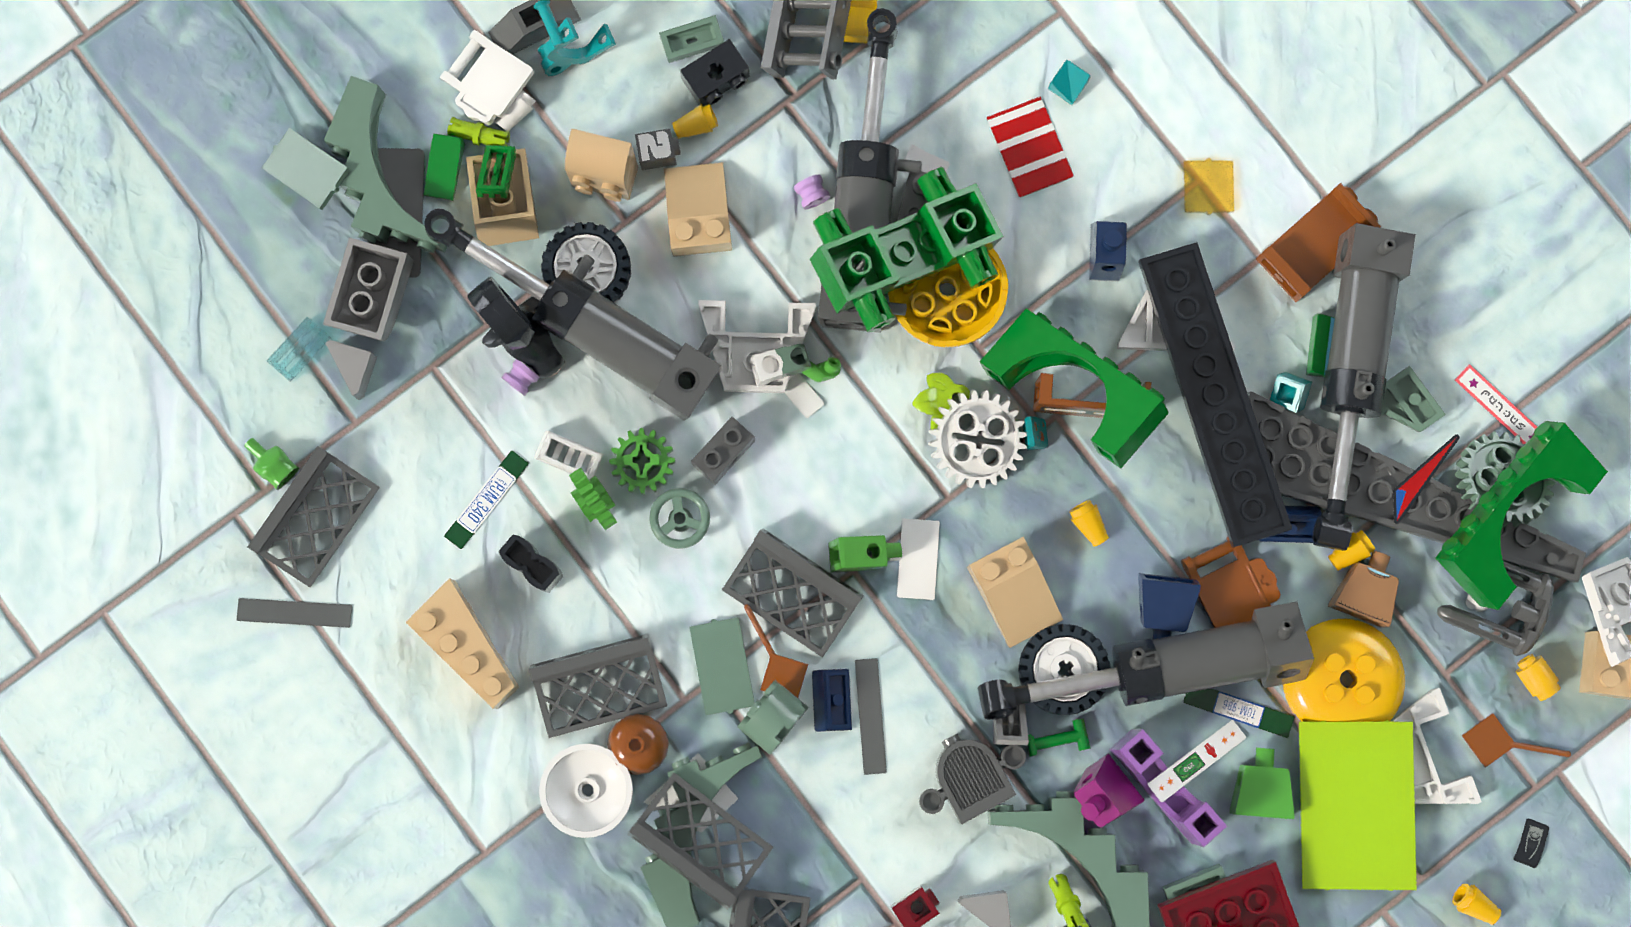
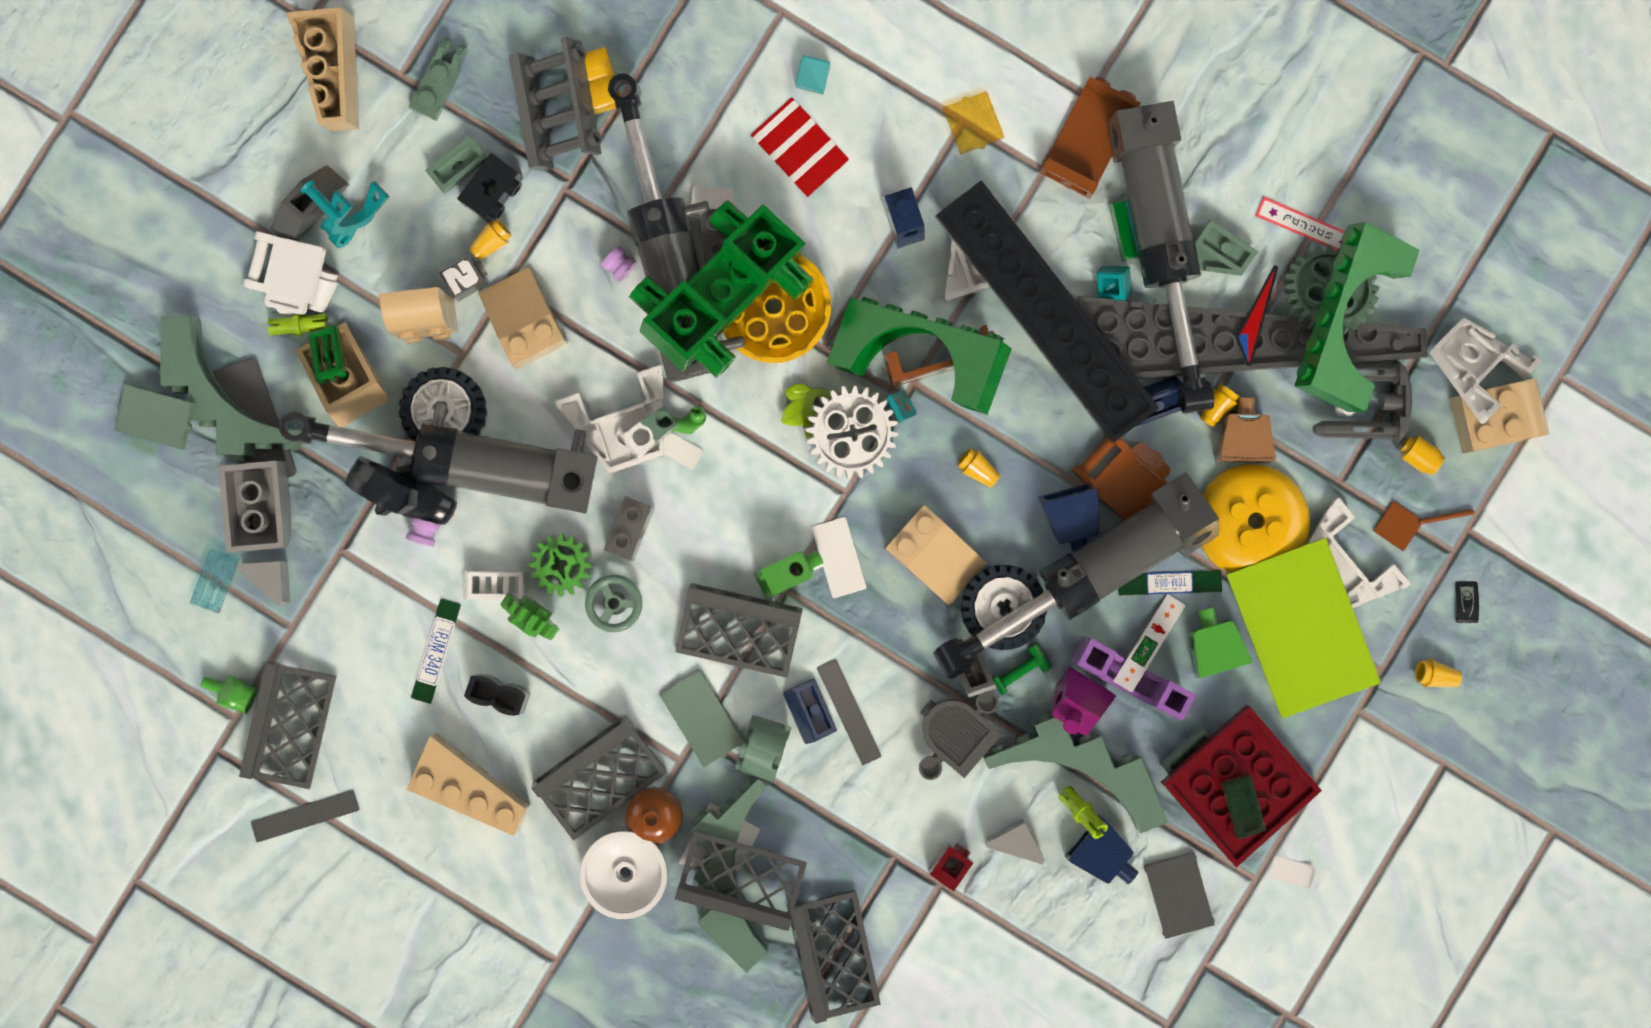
camera: 20 degrees left, 5 degrees up
green slope [424,133,465,201] -> none
dark orange piece [744,604,808,698] -> none

